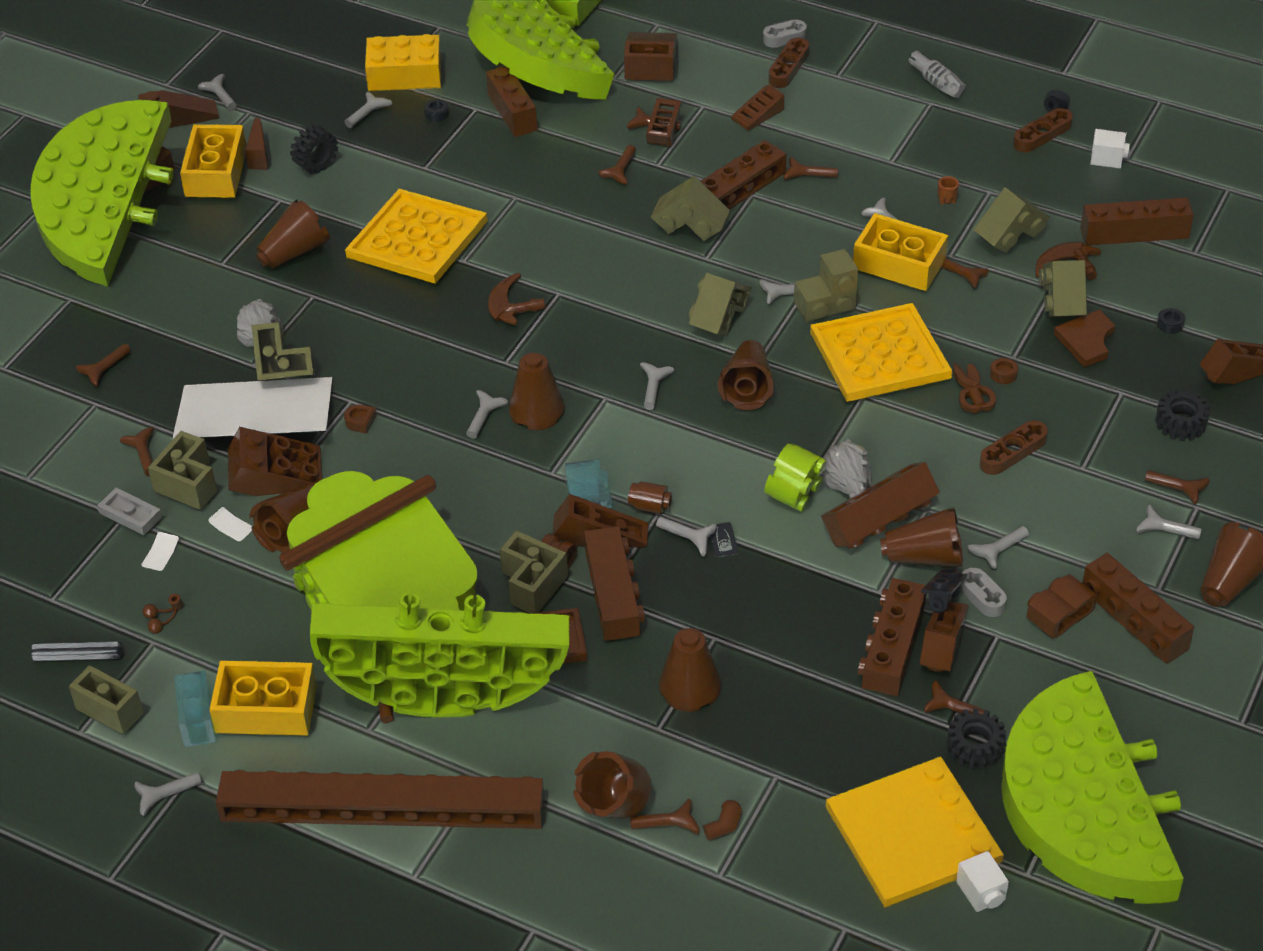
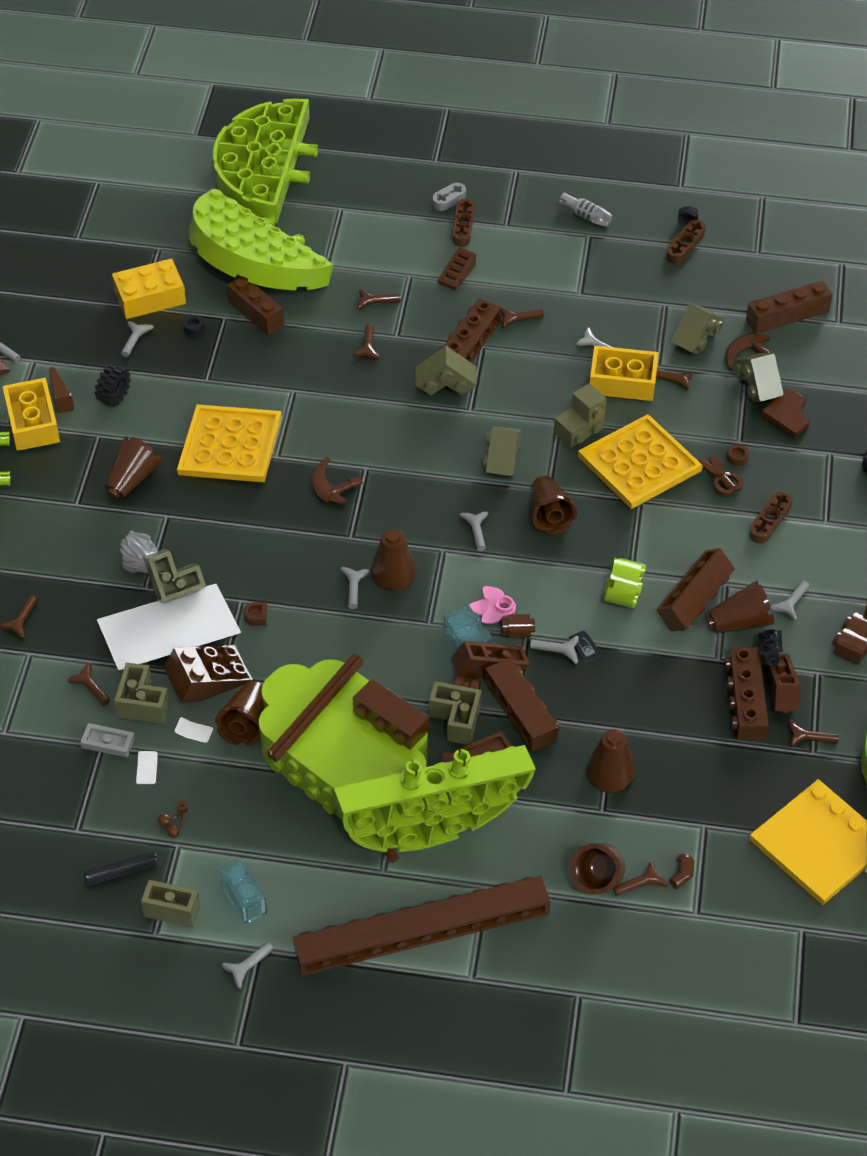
camera: 20 degrees left, 5 degrees up
yellow brick [209,661,317,736] -> none
reddish brown slope [624,32,677,81] -> none
reddish brown slope [646,98,682,147] -> none
light grey piece [760,279,794,305] -> none
light grey hair [822,439,872,498] -> none
dark orange hose [937,176,959,205] -> none
black tyre [947,708,1006,770] -> none
light grey beam [960,568,1007,617] -> none
white brick [1090,129,1130,168] -> none
black tile [1157,308,1185,334] -> none
none -> reddish brown brick [353,679,429,750]
none -> bright pink plate [469,586,516,624]

